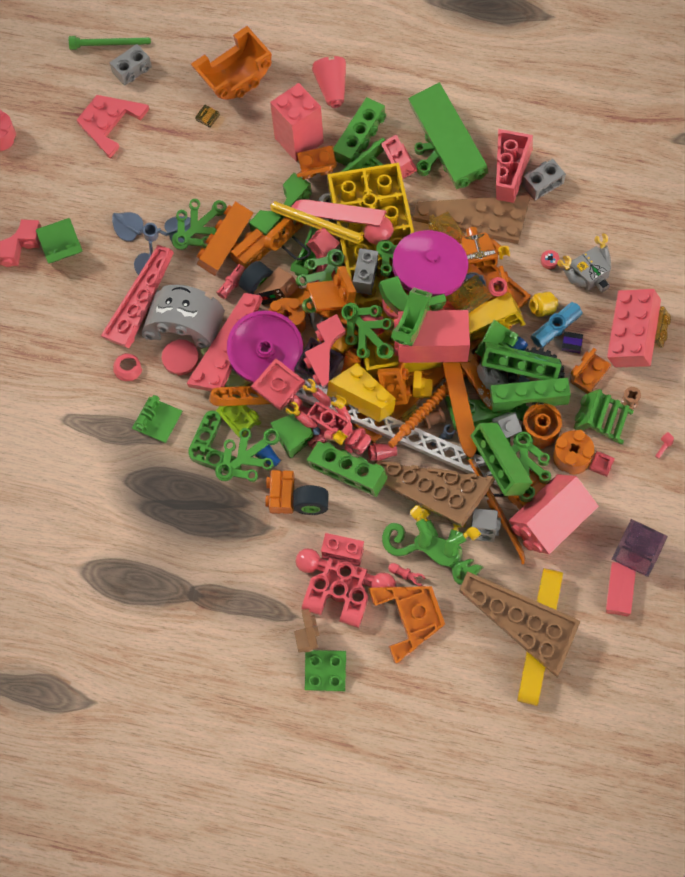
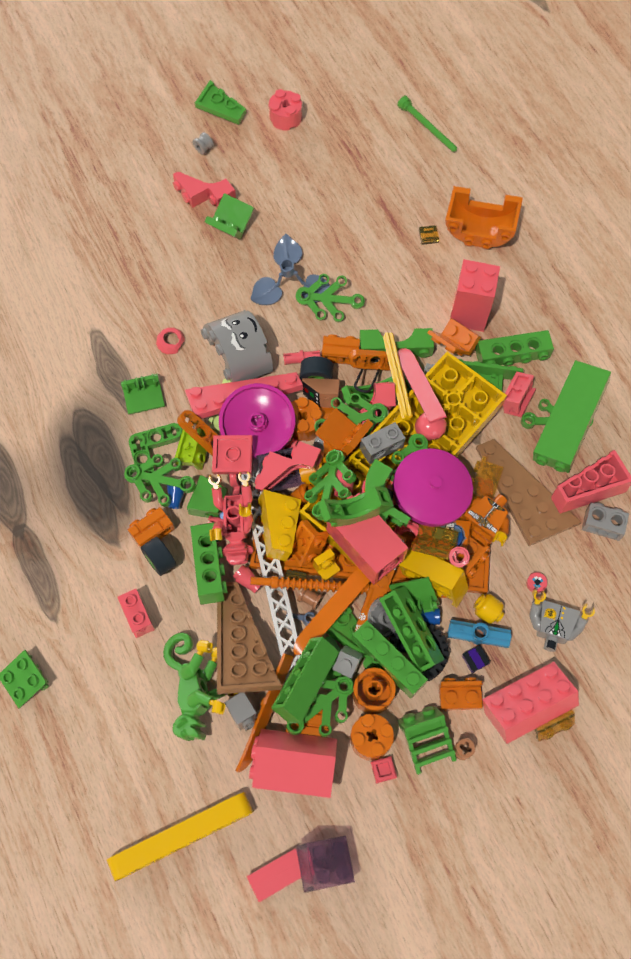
camera: 45 degrees right, 0 degrees up
coral wing [77,95,149,159] -> none
coral wing [101,245,174,348] -> none
light grey brick [109,44,152,86] -> none
coral tile [161,339,199,376] -> none
orange brick [196,201,254,276] -> none
medium nougat bracket [294,609,320,653] -> none
coral connector [295,548,396,628] -> none
coral cone [312,56,346,108] -> none
orange wing [368,586,445,663] -> none
coral piece [388,563,426,587] -> none
medium nougat wing [459,571,581,678] -> none
coral hand [655,432,674,459] -> none

